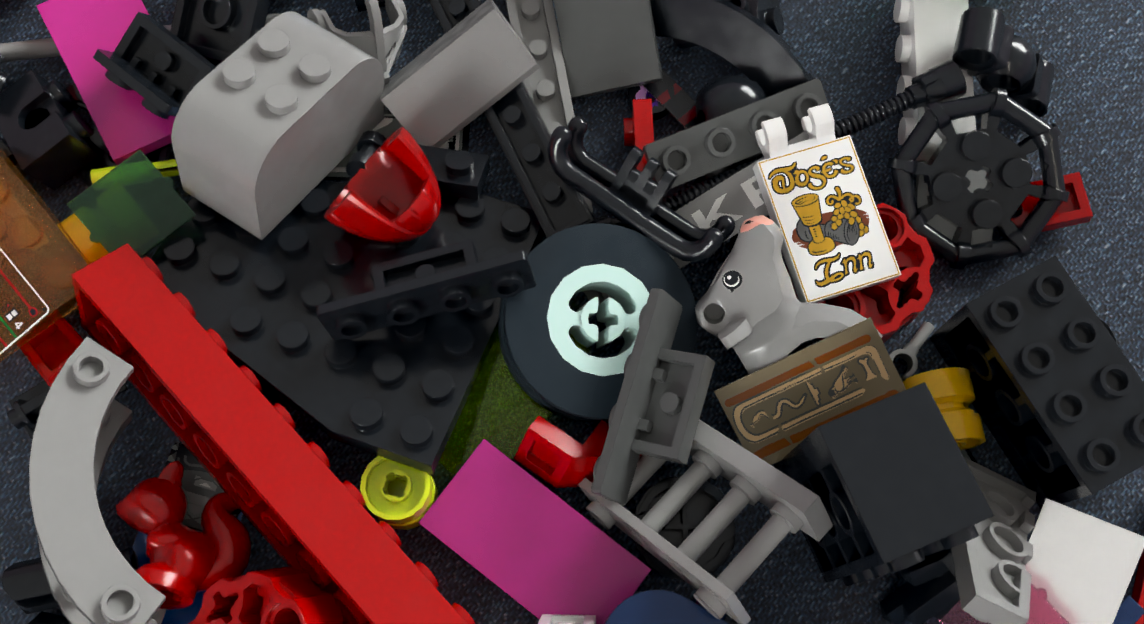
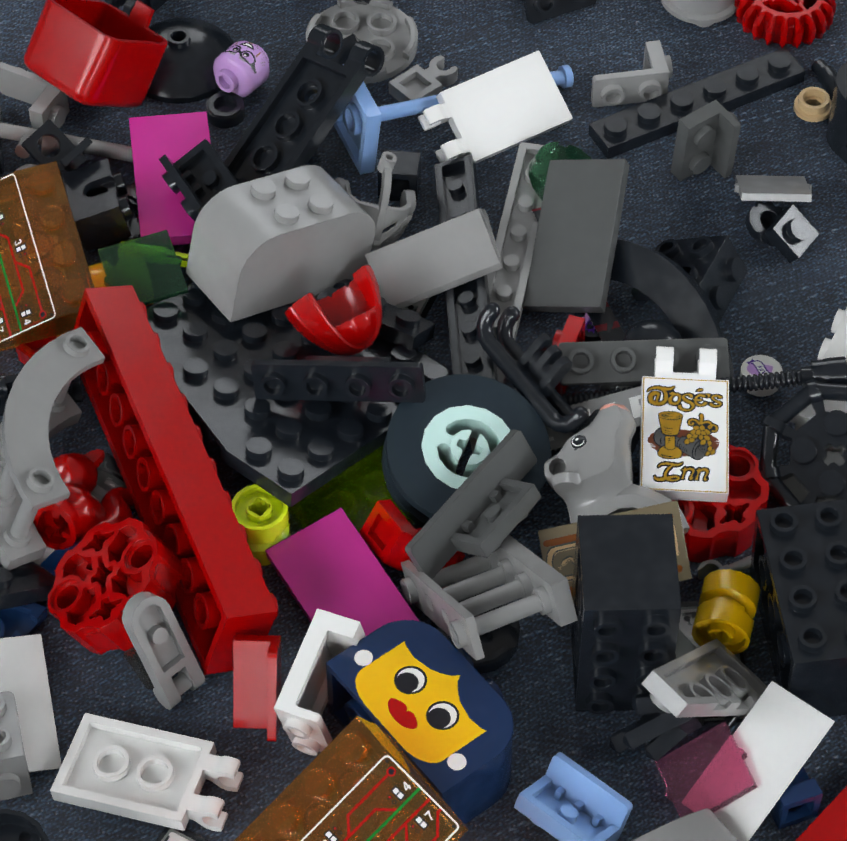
camera: 25 degrees right, 20 degrees down
none -> white tile [740,355,783,397]

